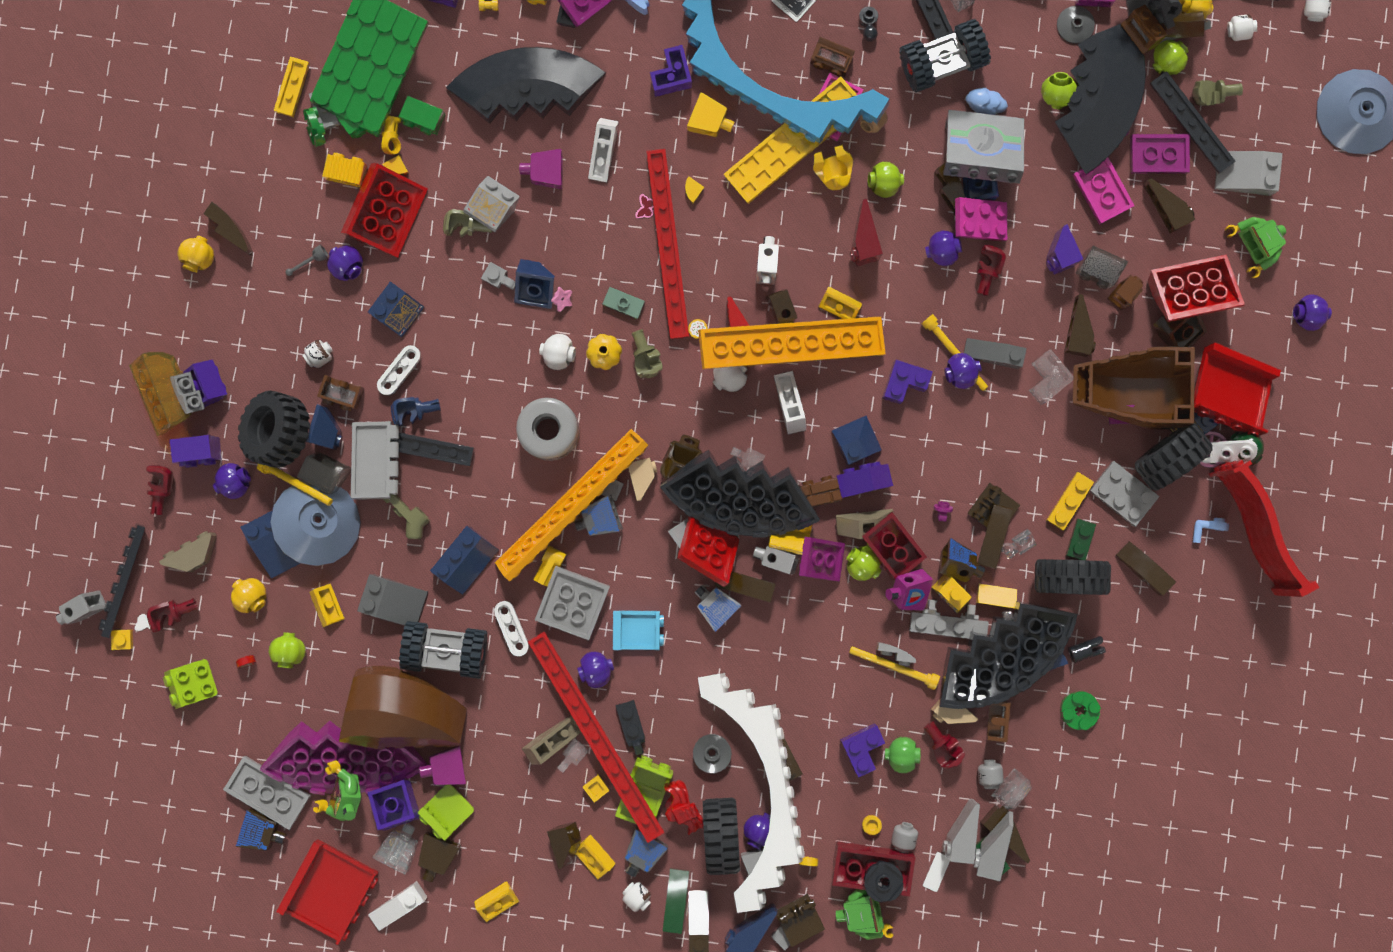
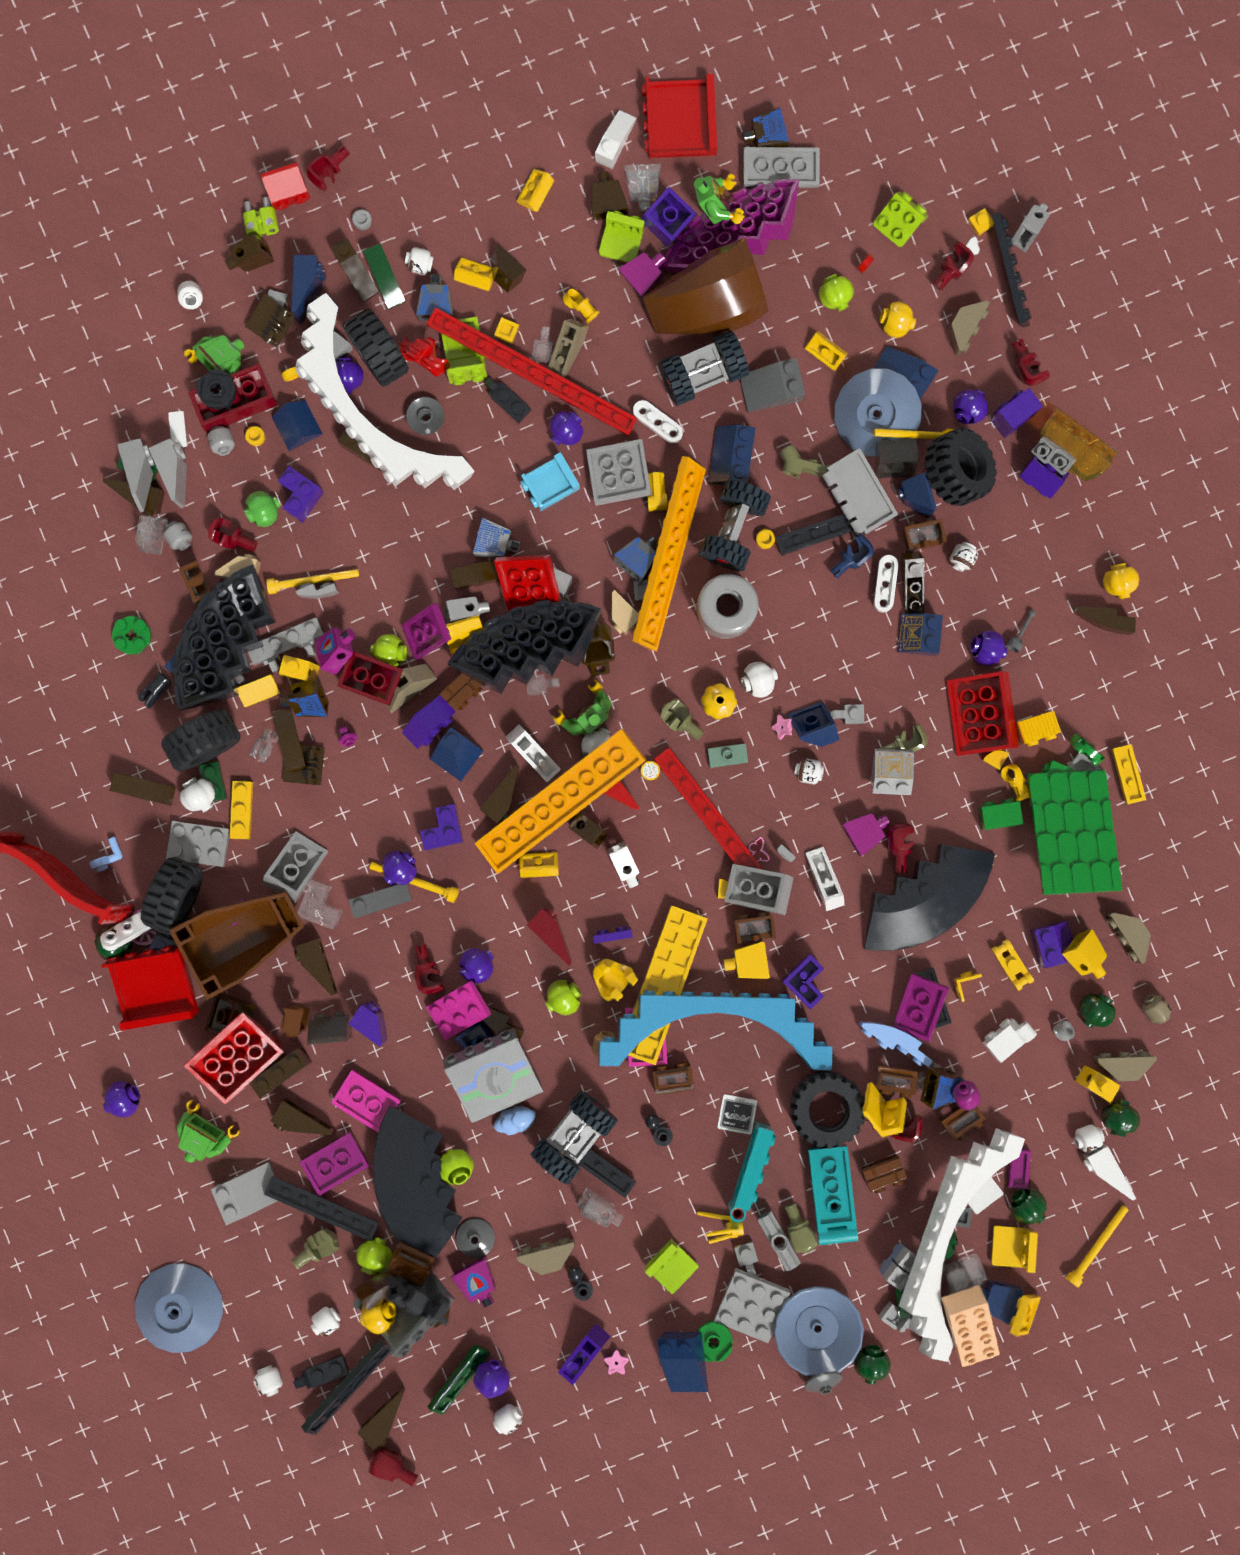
camera: 150 degrees right, 0 degrees up
none -> white plant [180,777,215,813]
none -> dark brown brick [249,1046,312,1099]
none -> light grey slope [262,831,328,904]
none -> dark blue slope [272,400,323,451]
none -> dark brown slope [480,764,520,824]
none -> bright green torso [552,680,612,736]
none -> yellow connector [563,289,600,324]
none -> dark purple plate [593,926,632,944]
none -> black plate [699,479,771,572]
none -> light grey slope [724,864,794,915]
none -> reddish brown window [734,912,776,944]
none -> yellow tile [756,529,775,549]
none -> light grey tile [775,844,796,862]
none -> white head [795,758,824,785]
none -> dark red piece [887,823,915,873]
none -> dark brown slope [901,551,924,614]

